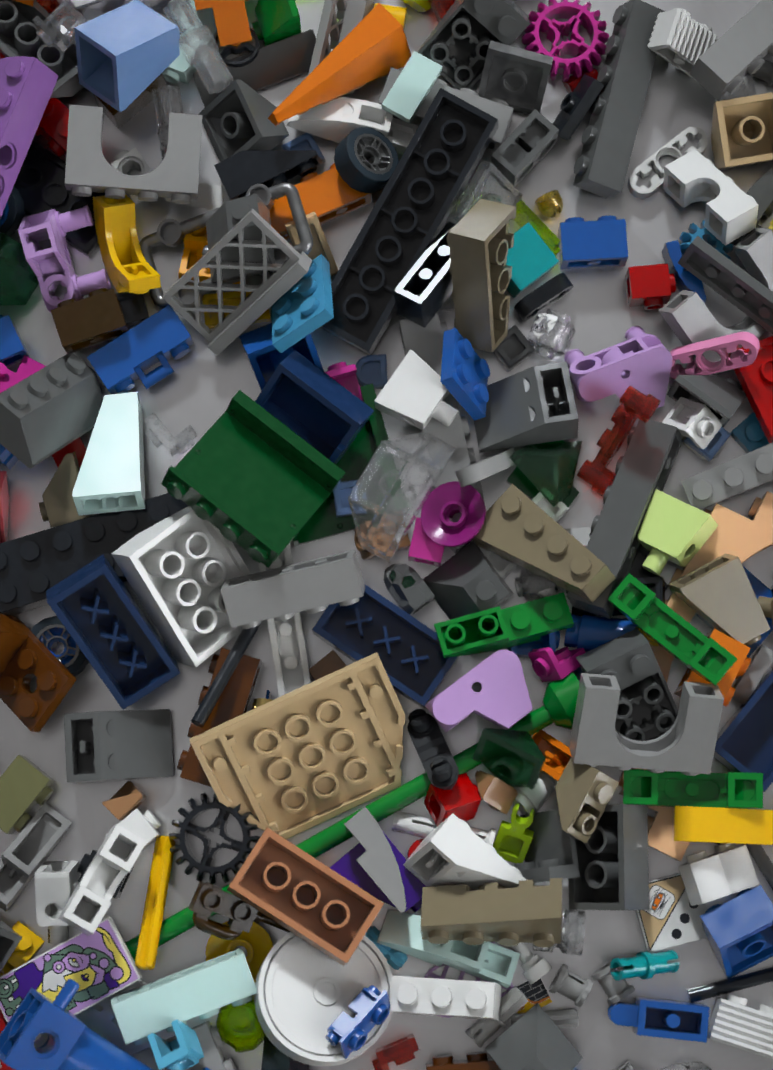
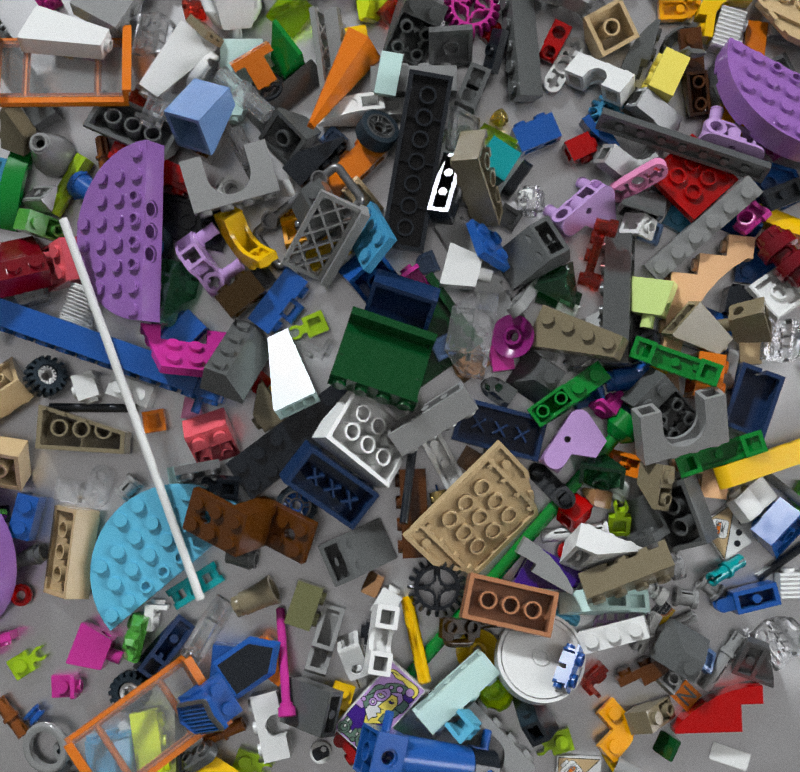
camera: 20 degrees left, 5 degrees up
none -> lime plate [289,310,330,341]
none -> red leg [539,18,573,65]

